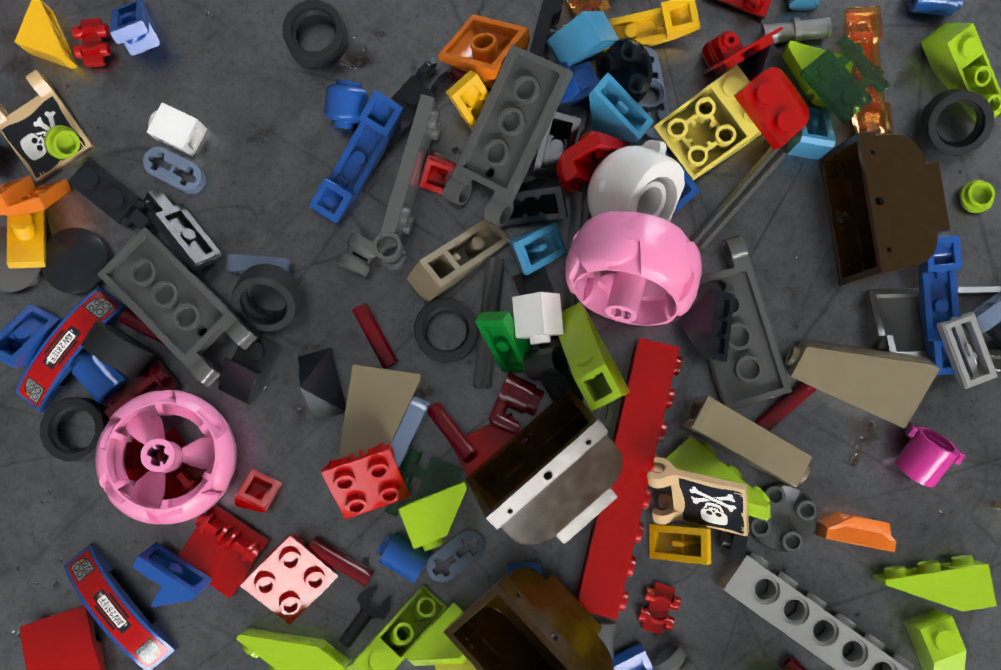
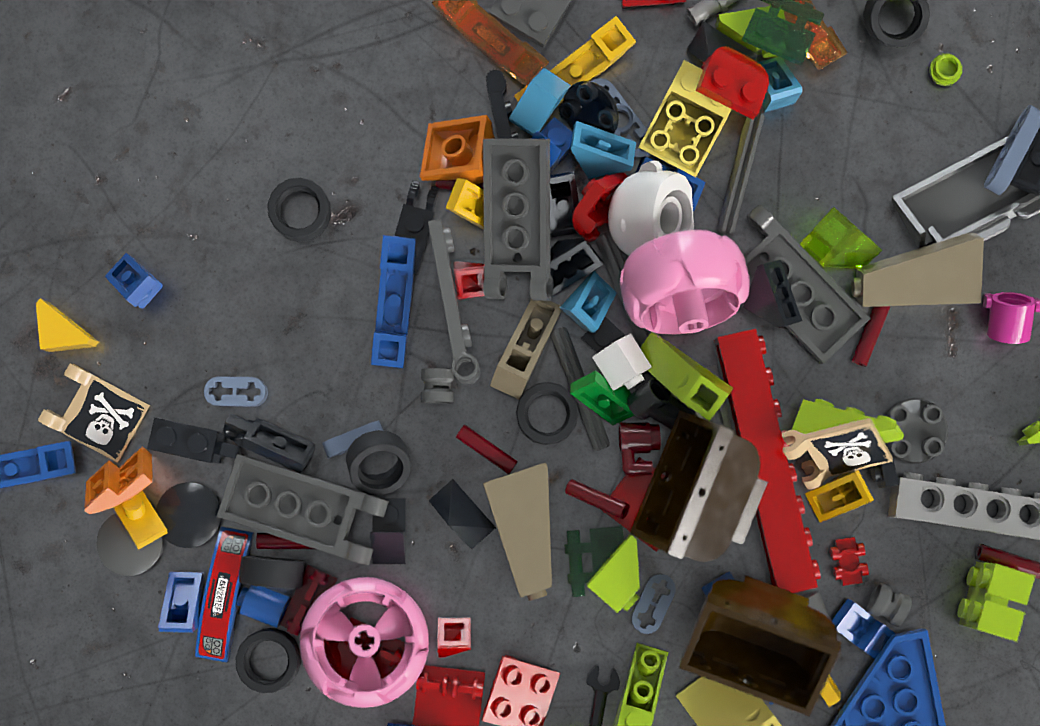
camera: 25 degrees left, 0 degrees up
lime plate [44,125,80,159] -> none
red piece [72,18,111,67] -> none
white brick [147,103,207,158] -> none
dark red piece [308,537,374,587] -> none
red hinge [321,442,411,520] -> none
blue head [324,79,369,130] -> none
blue brick [376,532,431,583] -> none
sand blue beam [391,396,430,471] -> none
lime slope [404,602,467,666] -> none
dark tan slope [680,396,812,487] -> none
red hinge [702,26,783,75] -> none
orange slope [815,511,897,552] -> none
dark brown container [820,131,950,286] -> none
blue slope [918,235,969,375] -> none
light grey tile [936,312,998,389] -> none
none -> clear neon green slope [799,206,882,268]

